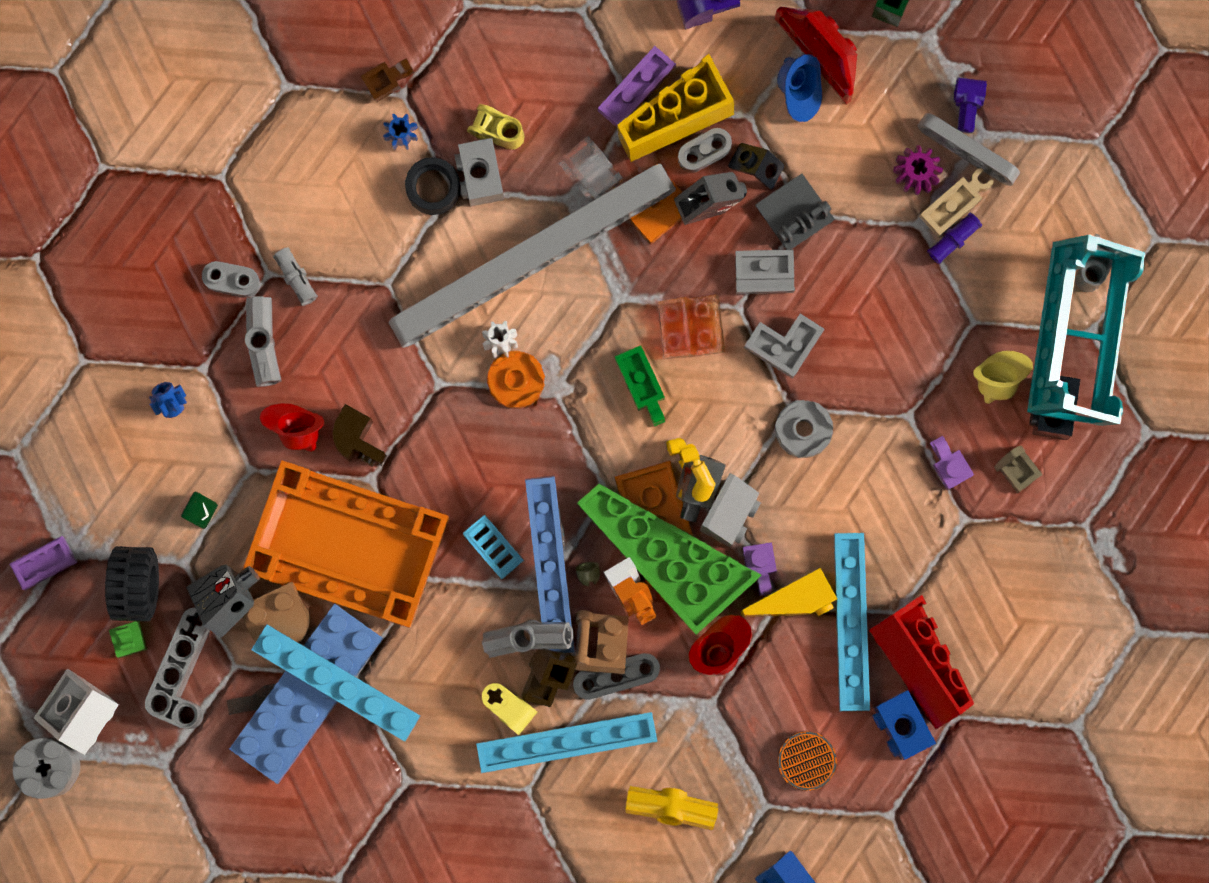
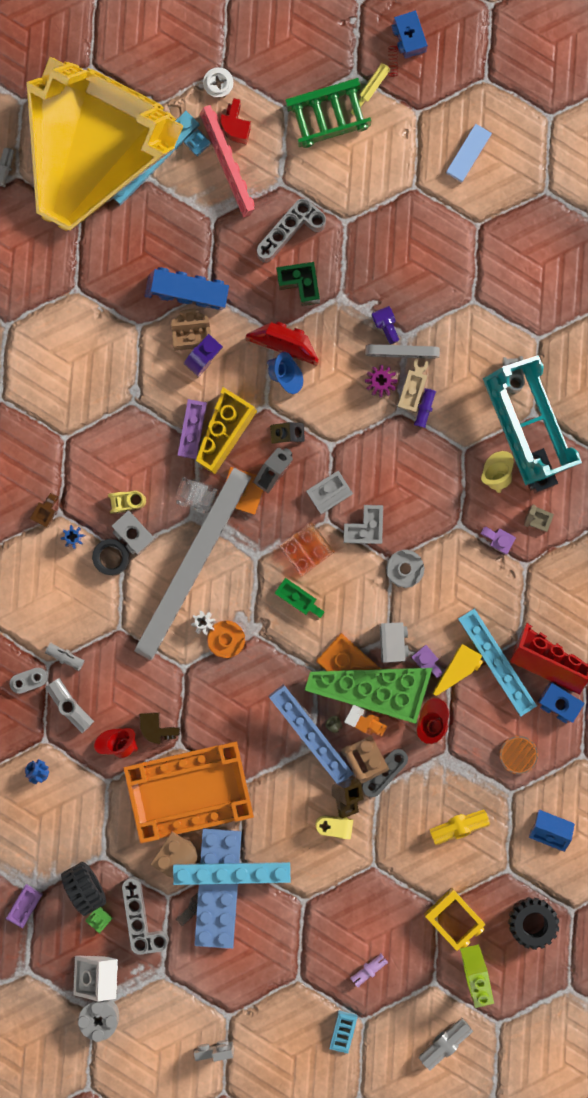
camera: 30 degrees left, 5 degrees up
dark green slope [181,491,218,529] -> none
dark grey torso [186,565,260,638] -> none
medium azure slope [463,515,524,580] -> none
medium azure plate [477,712,657,773] -> none
light grey piece [482,620,573,658] -> none
torso [666,438,726,522] -> none
light grey plate [678,128,732,173] -> none
dark grey hinge [755,174,835,250] -> none

